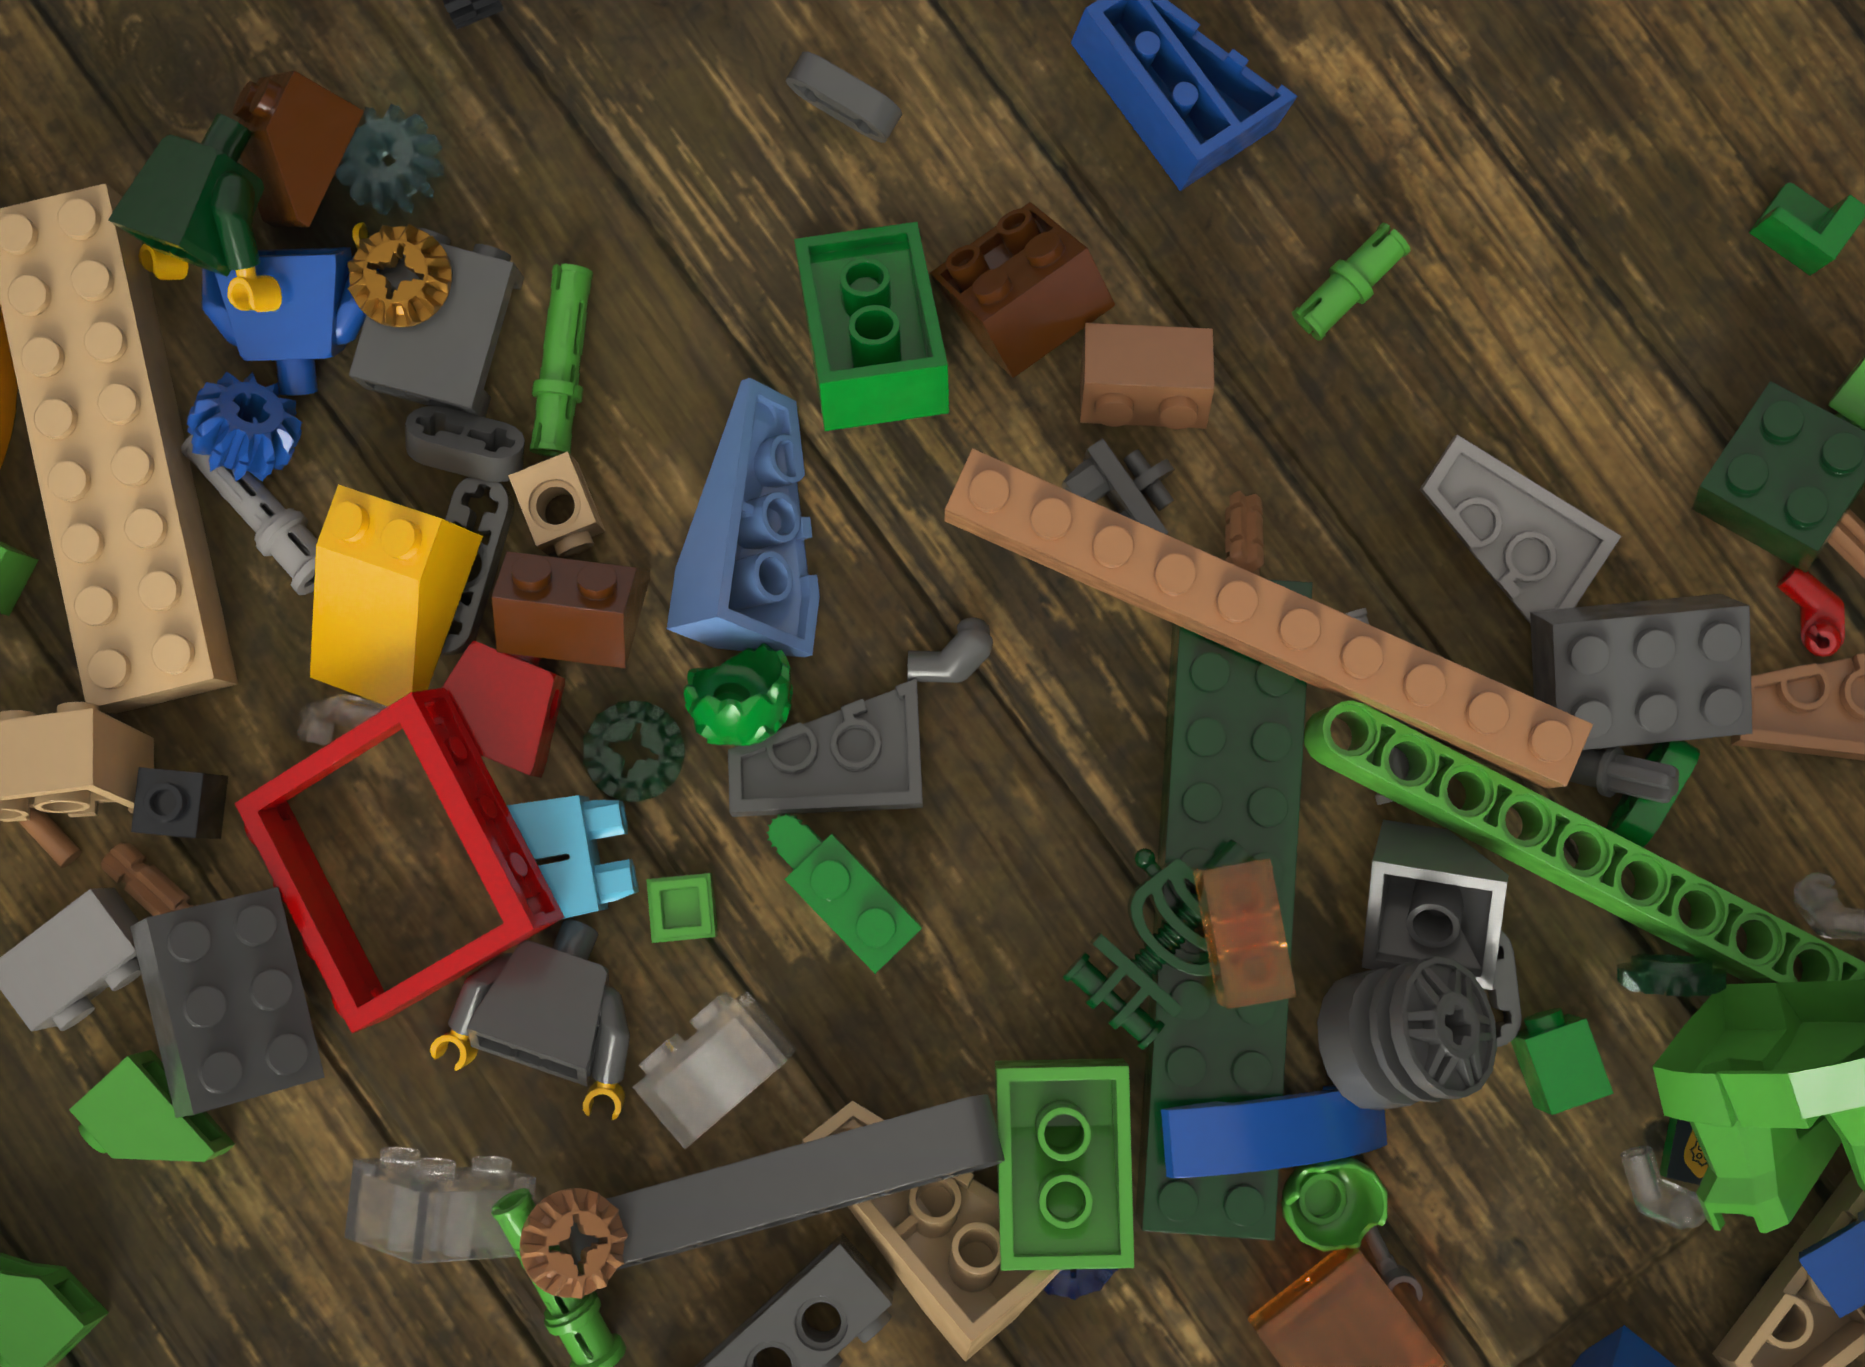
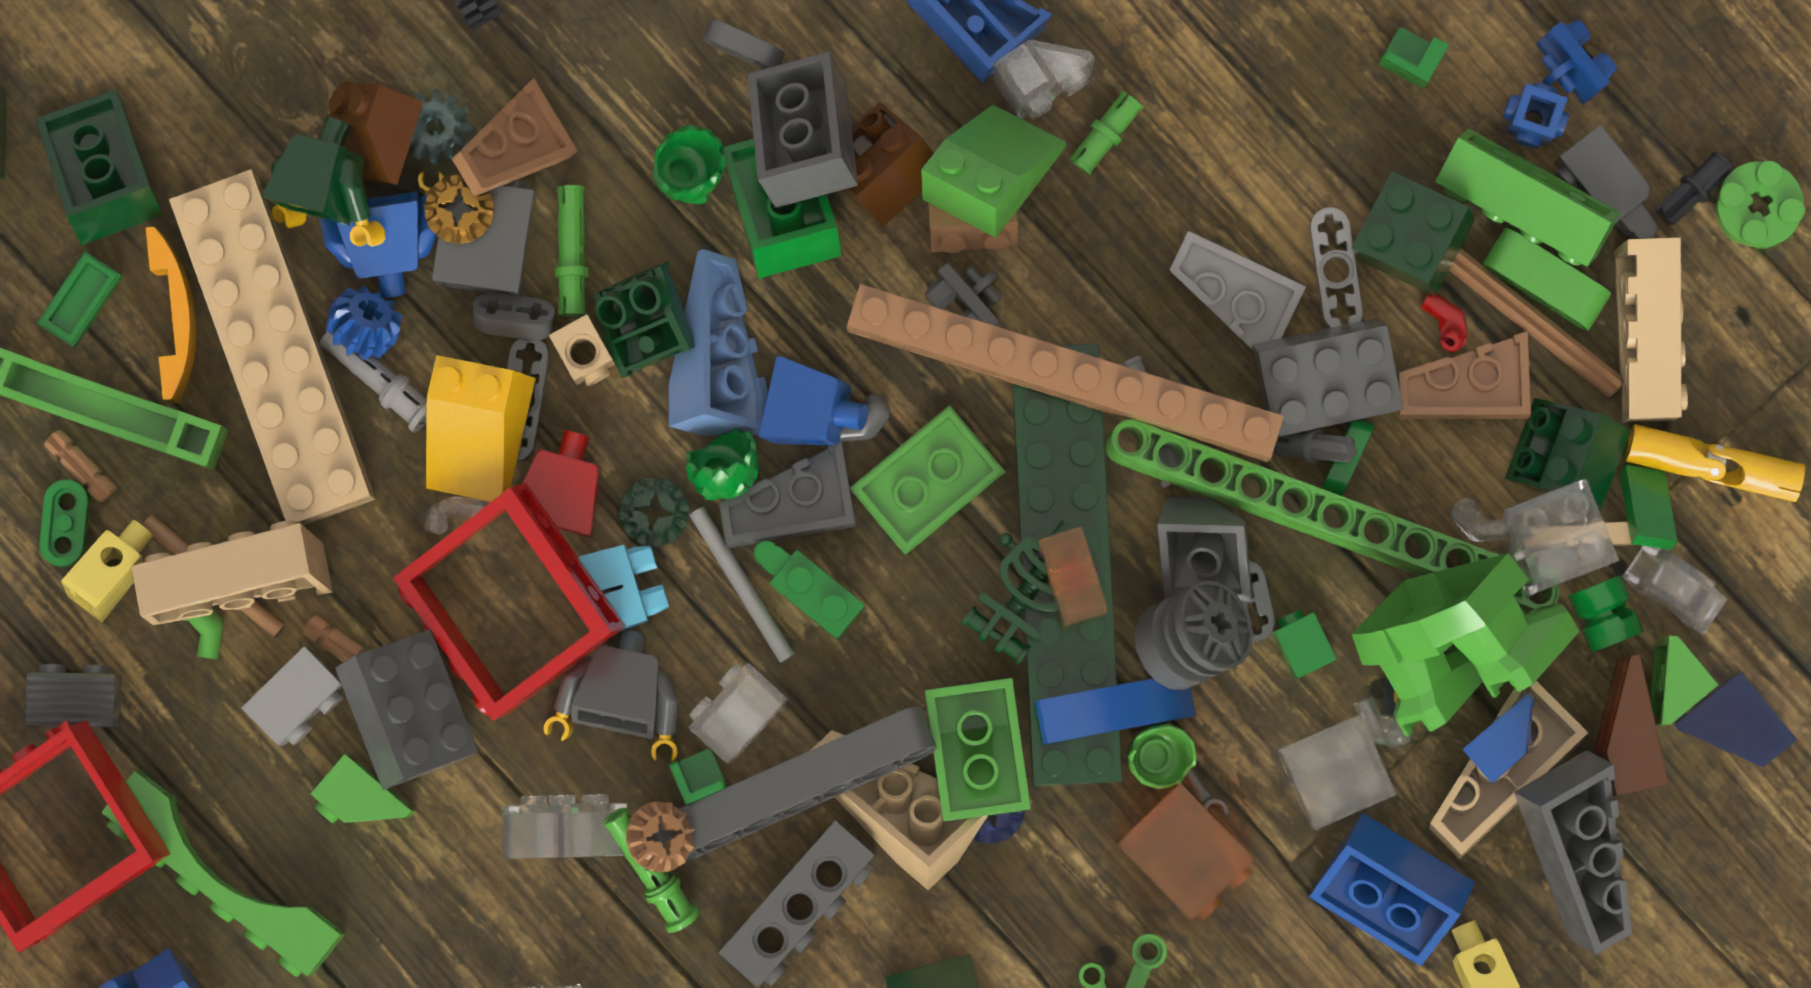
camera: 10 degrees left, 0 degrees up
black brick [131,767,228,839] -> none
reddish brown slope [491,551,650,668] -> none
bright green tile [646,873,718,943] -> none
medium nougat axle [1225,490,1264,576] -> none
clear green gear [1617,954,1727,997] -> none
none -> medium nougat wing [452,78,577,196]
none -> dark green slope [592,261,695,378]
none -> green hair [653,125,725,204]
none -> green panel [669,748,728,805]
none -> light grey bar [689,506,795,663]
none -> dark grey brick [747,51,858,208]
none -> blue torso [758,356,868,445]
none -> bright green tile [850,405,1005,556]
none -> bright green slope [921,105,1066,238]
none -> clear slope [991,39,1095,120]
none -> clear brick [1276,714,1397,830]
none -> light grey beam [1309,207,1363,328]

